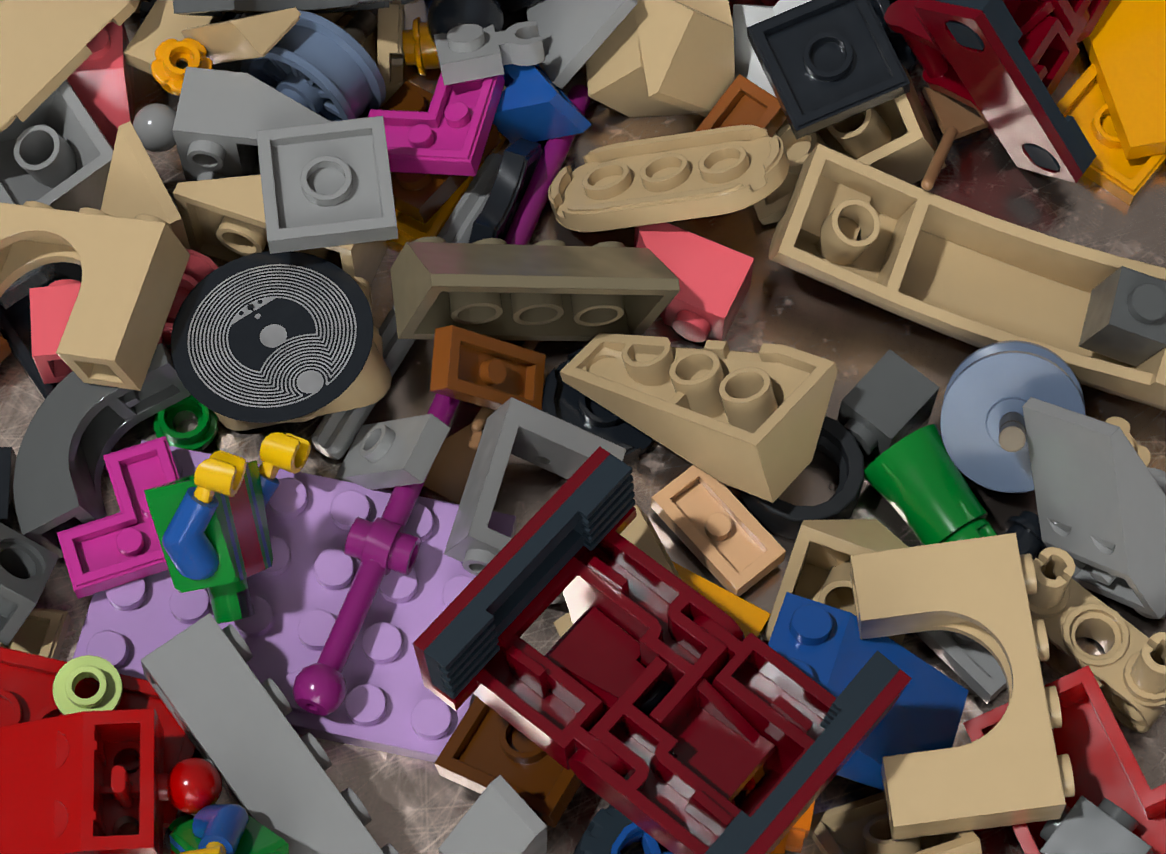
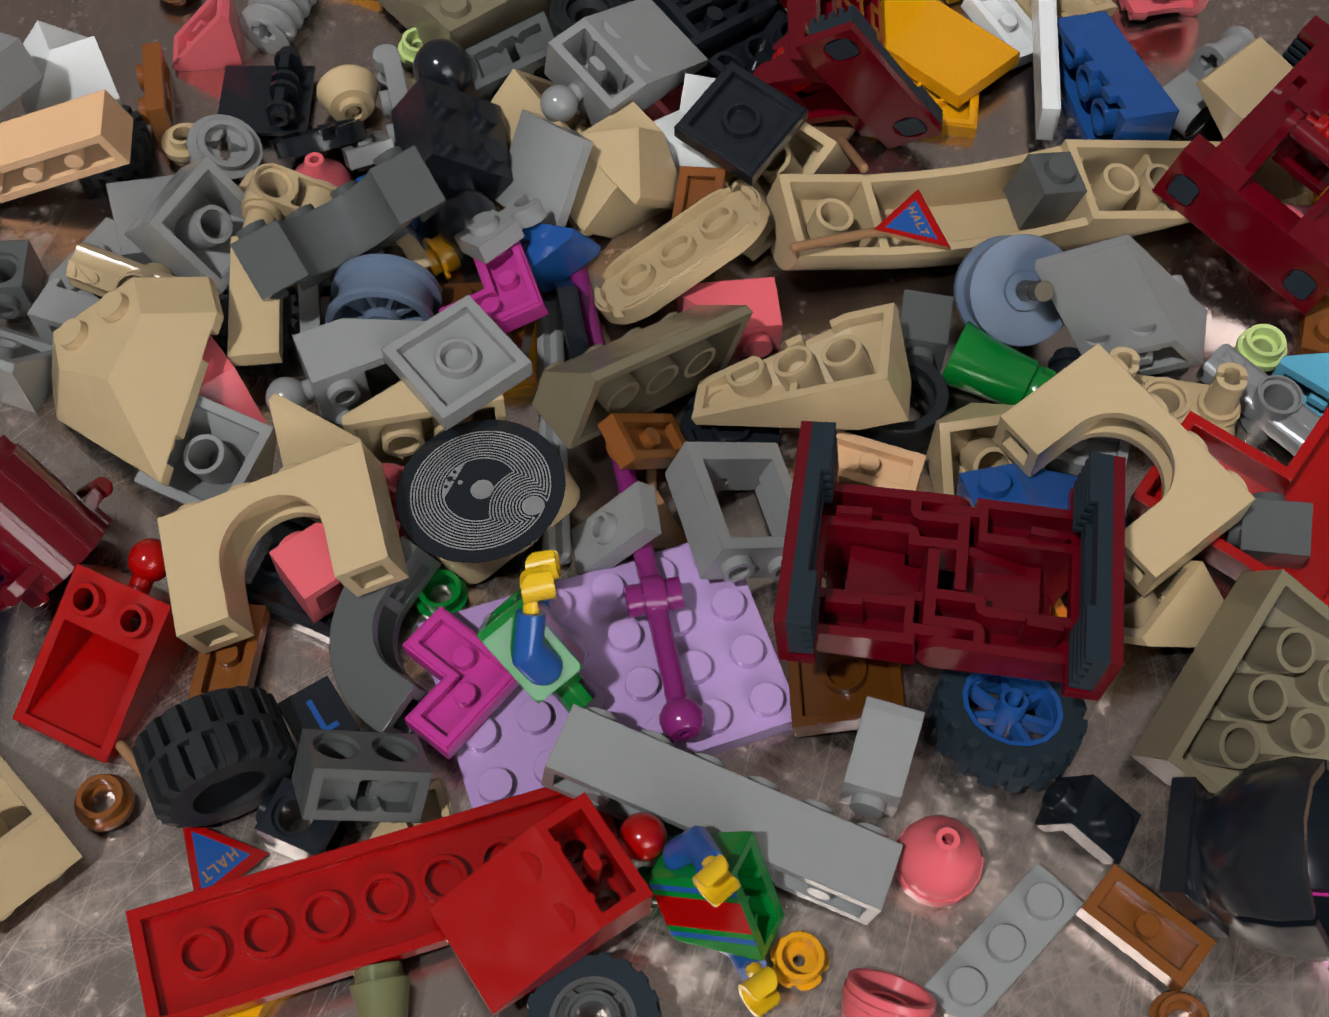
camera: 30 degrees left, 5 degrees down
yellowish green plate [53,655,123,715] -> none
light orange plate [151,38,213,96] -> none
tan slope [181,7,301,64] -> none
none -> piece [790,189,951,252]

